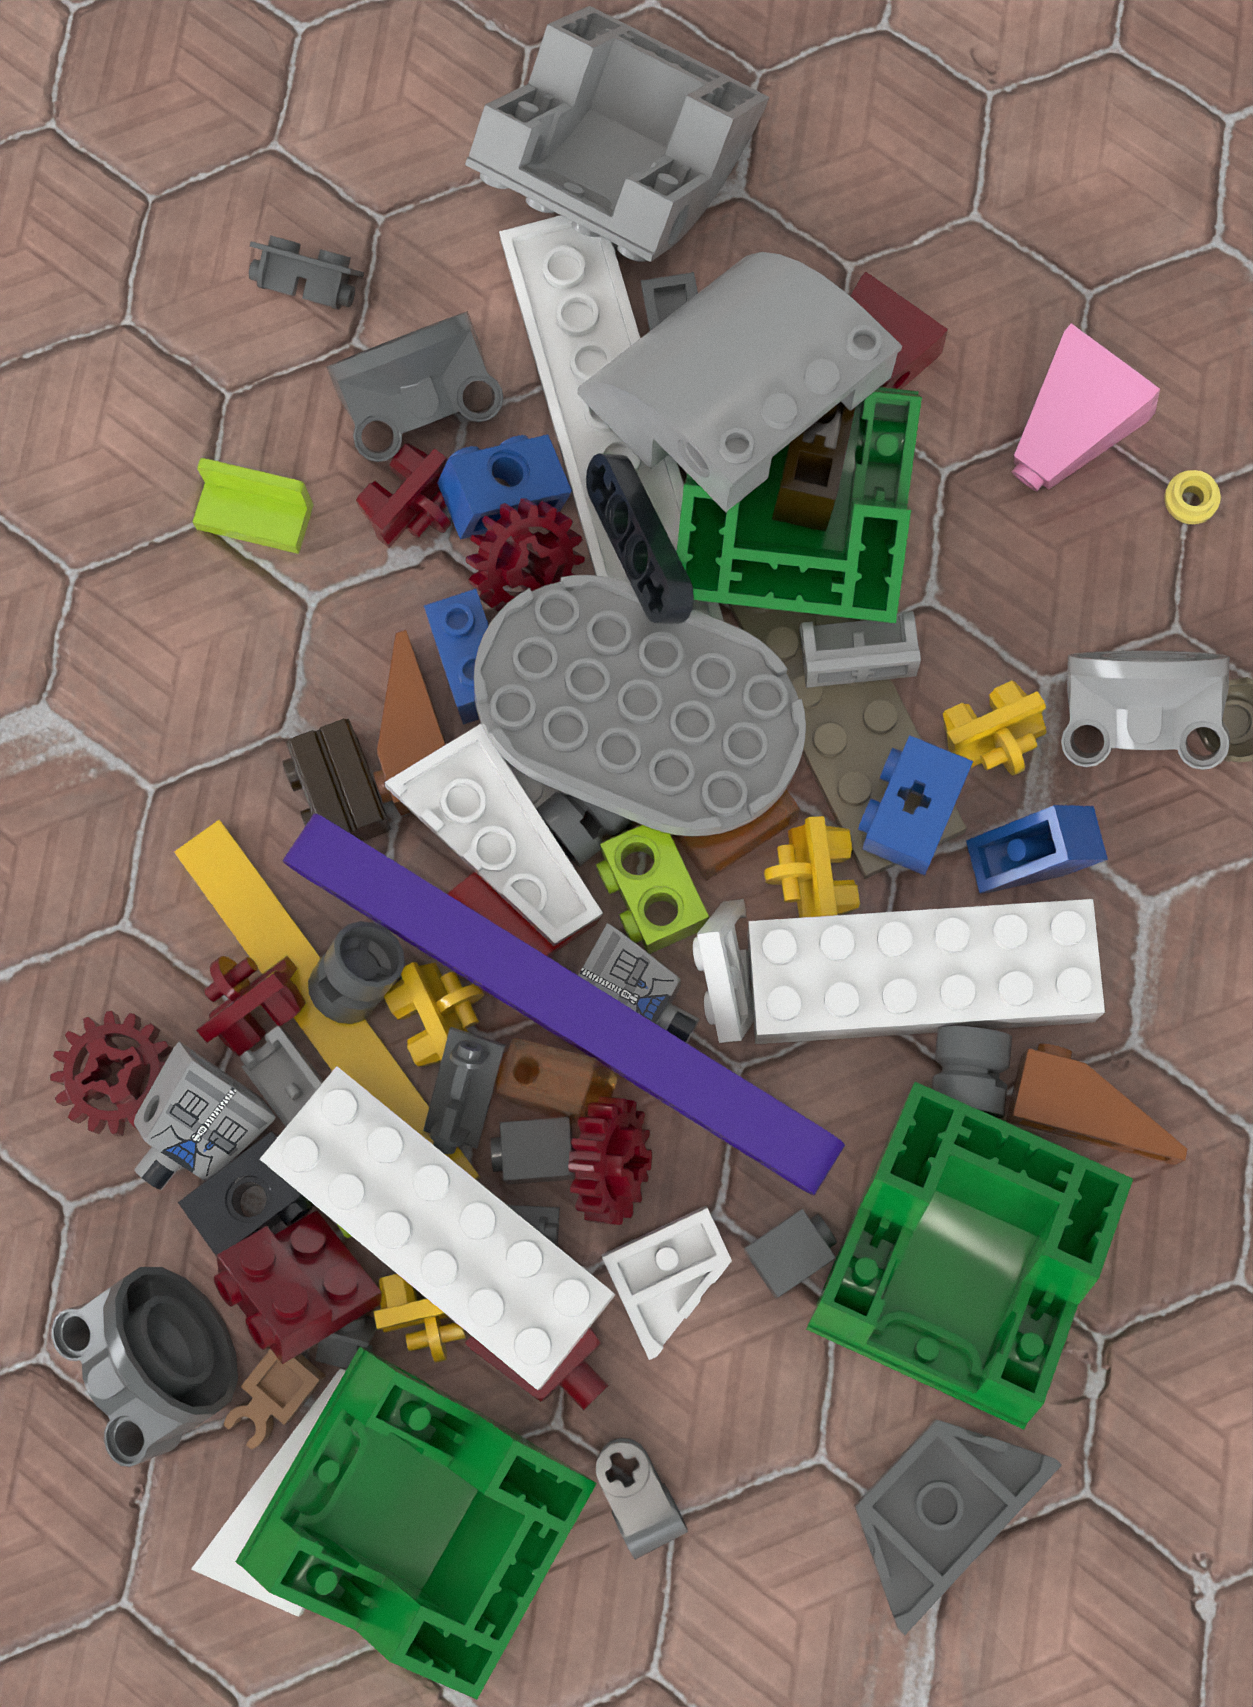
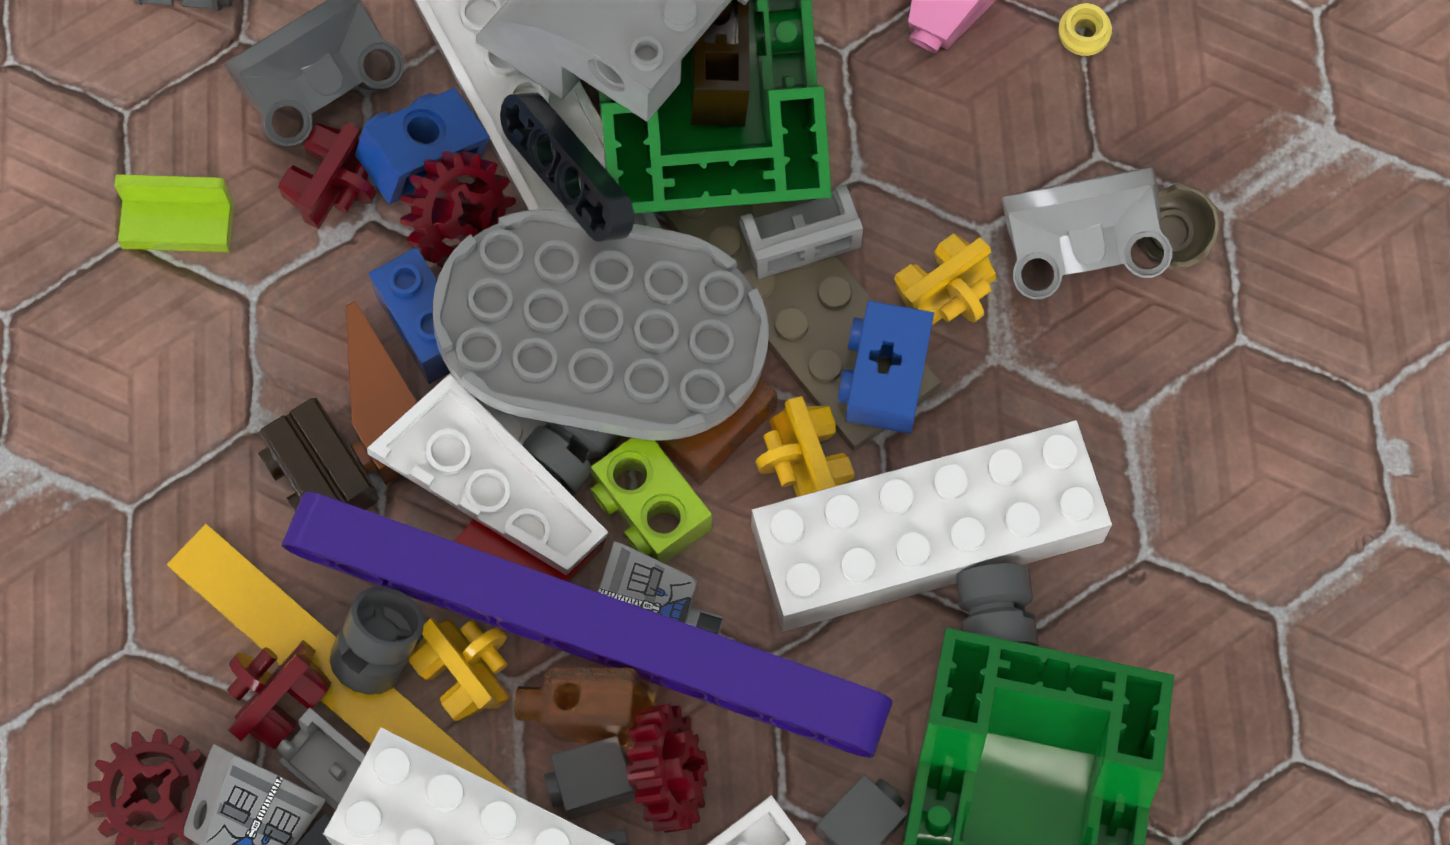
camera: 20 degrees left, 5 degrees down
dark grey hinge [423,1027,505,1154] -> none
white wing [693,899,753,1043] -> none
blue slope [966,805,1108,894] -> none
dark orange slope [1006,1043,1188,1165] -> none

